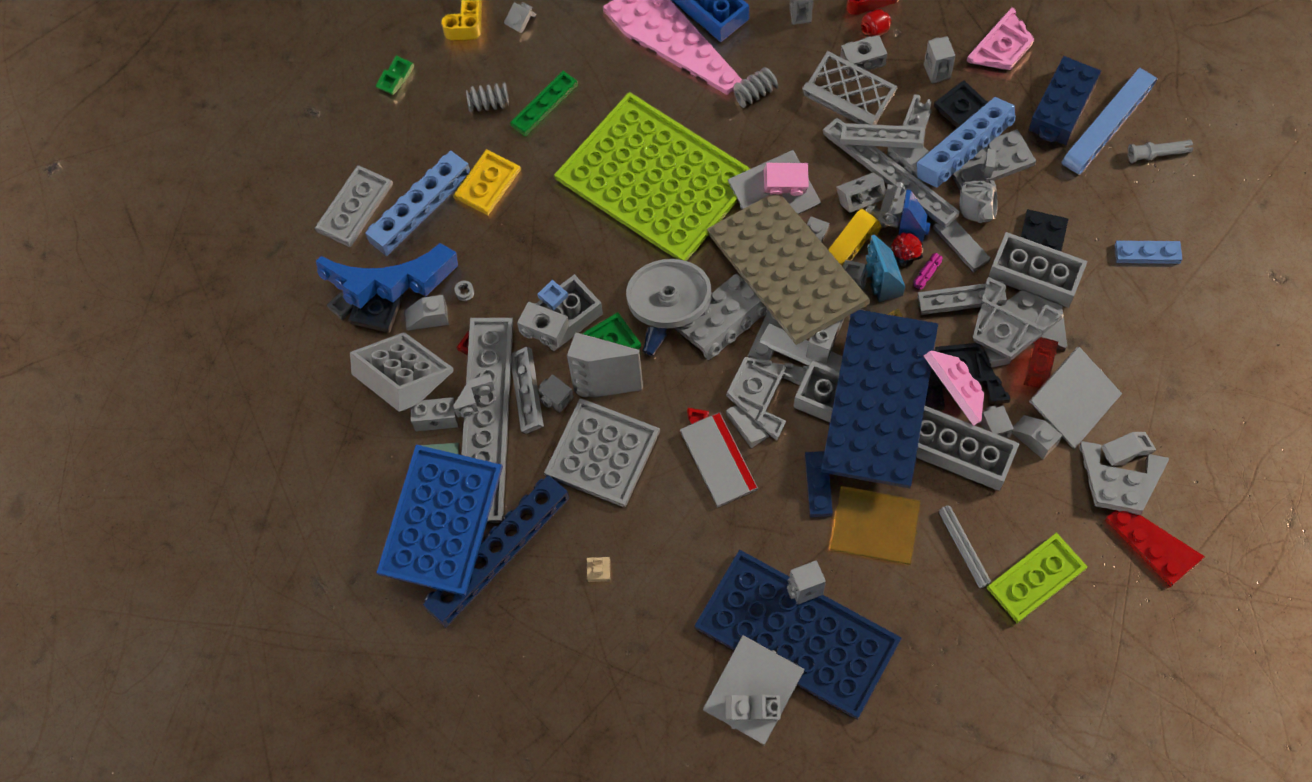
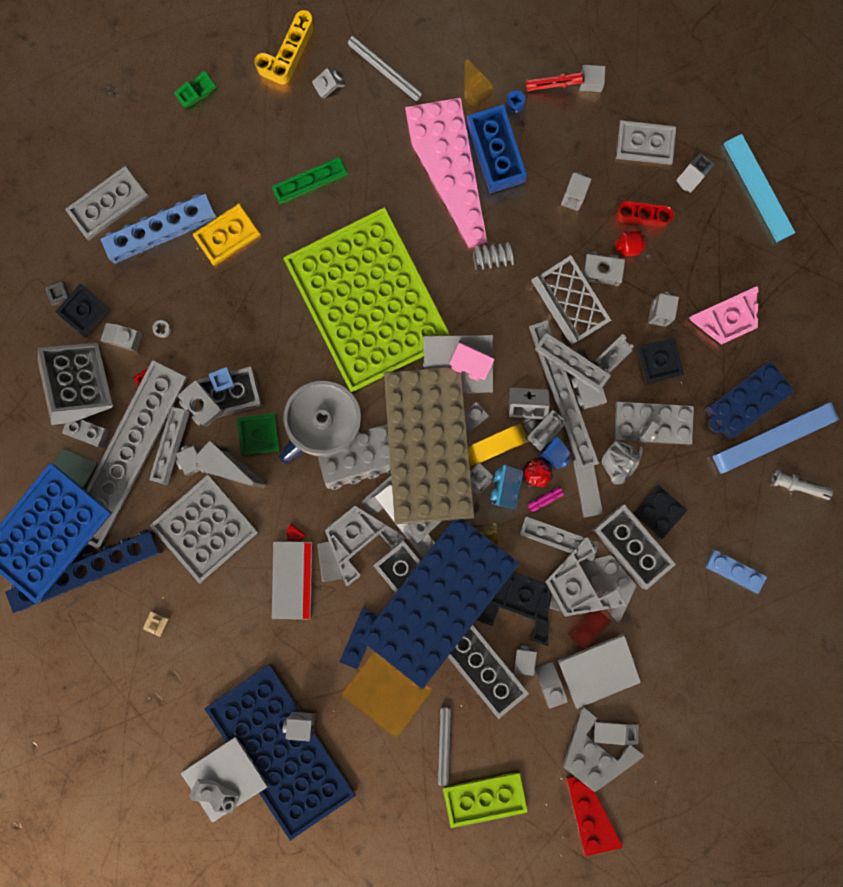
camera: 25 degrees right, 20 degrees up
blue arch [316,243,458,308] -> none
light grey slope [453,374,495,417] -> none
light grey piece [466,82,509,112] -> none
medium blue brick [917,97,1016,188] -> none
bright pink wing [924,350,984,426] -> none

